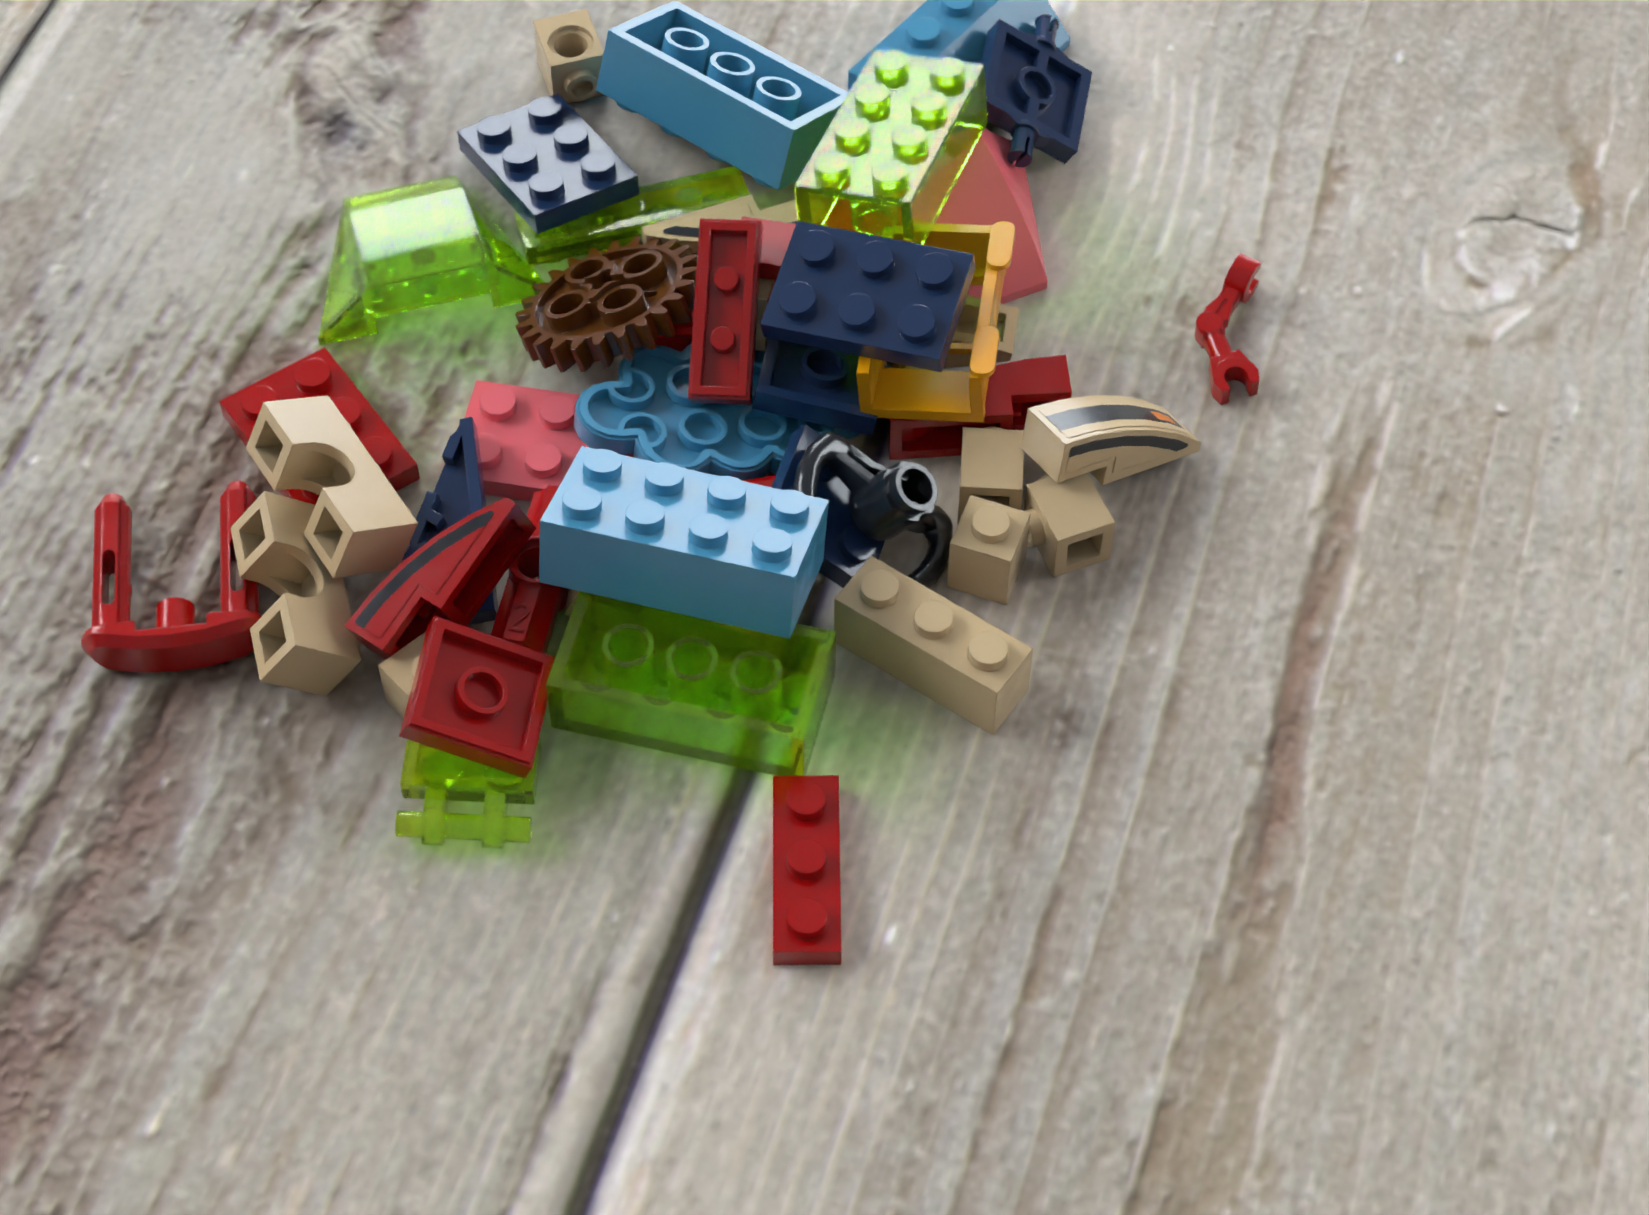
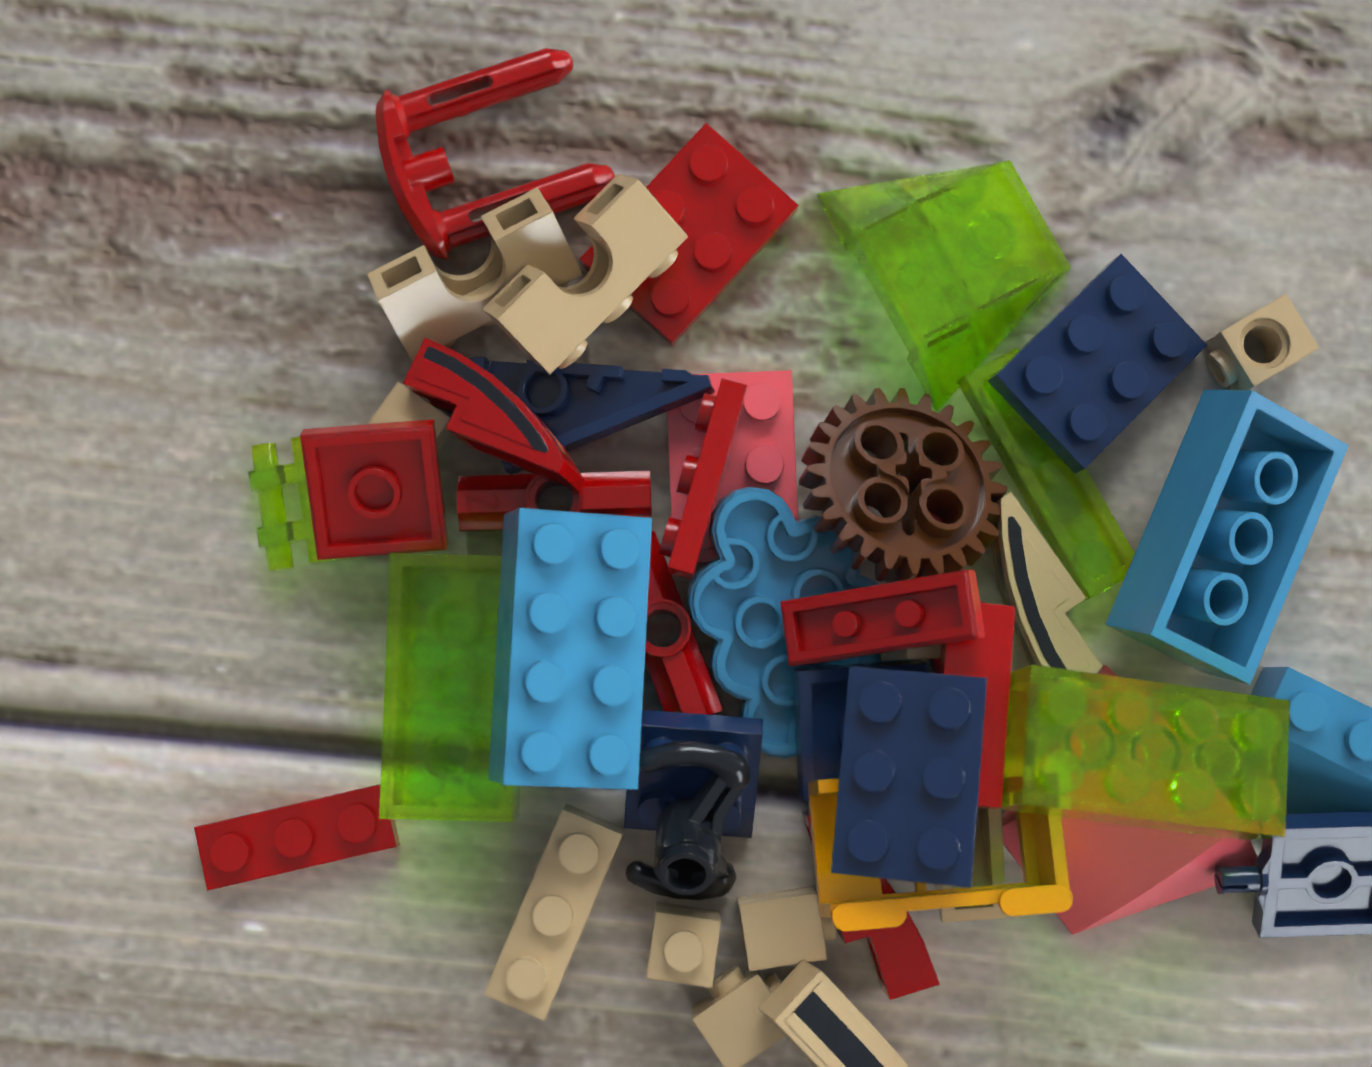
camera: 75 degrees right, 30 degrees up
none -> red plate [659,378,747,580]

